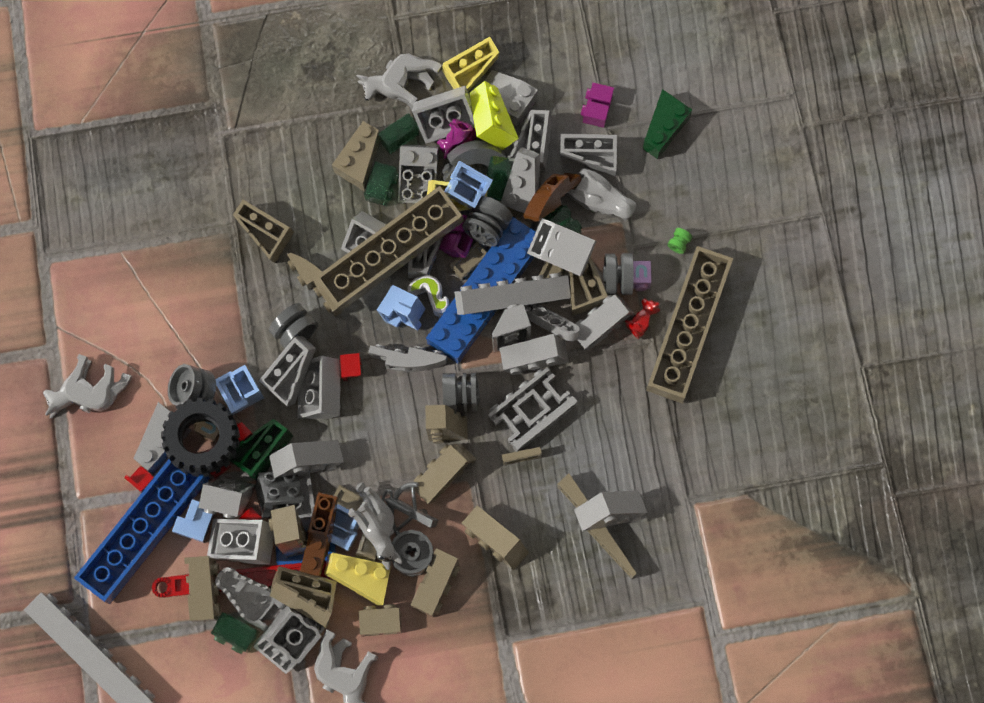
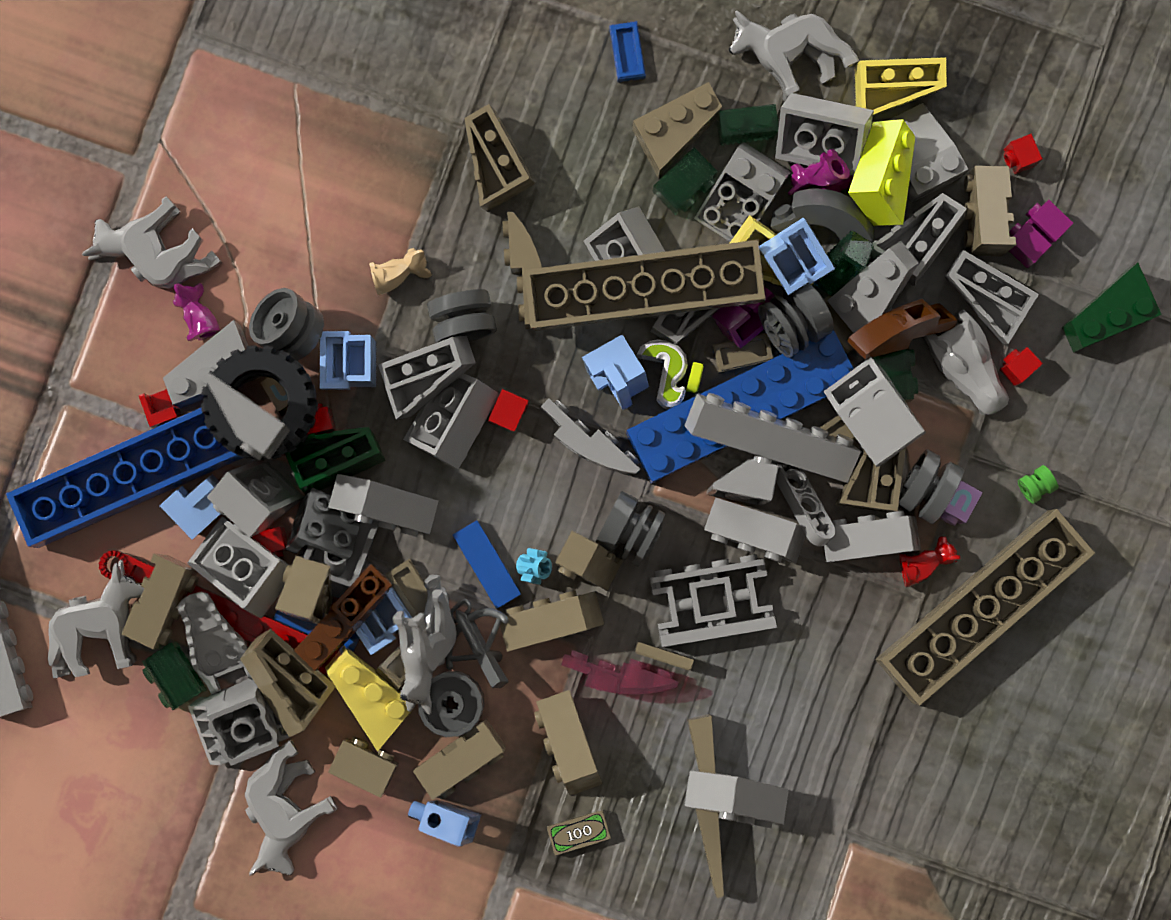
camera: 25 degrees right, 10 degrees up
none -> light grey animal [48,560,144,679]
none -> magenta animal [173,283,221,341]
none -> light grey slope [204,372,290,460]
none -> tan animal [369,248,431,295]
none -> medium blue torso [408,800,482,847]
none -> blue tile [453,520,521,609]
none -> medium azure gear [516,548,552,585]
none -> dark tan tile [547,810,611,856]
none -> clear pink slope [561,650,679,695]
none -> blue tile [609,21,646,82]
none -> neon yellow tile [686,362,704,394]
none -> wedge [964,166,1016,256]
none -> red plate [1000,347,1043,386]
none -> red plate [1003,134,1042,174]

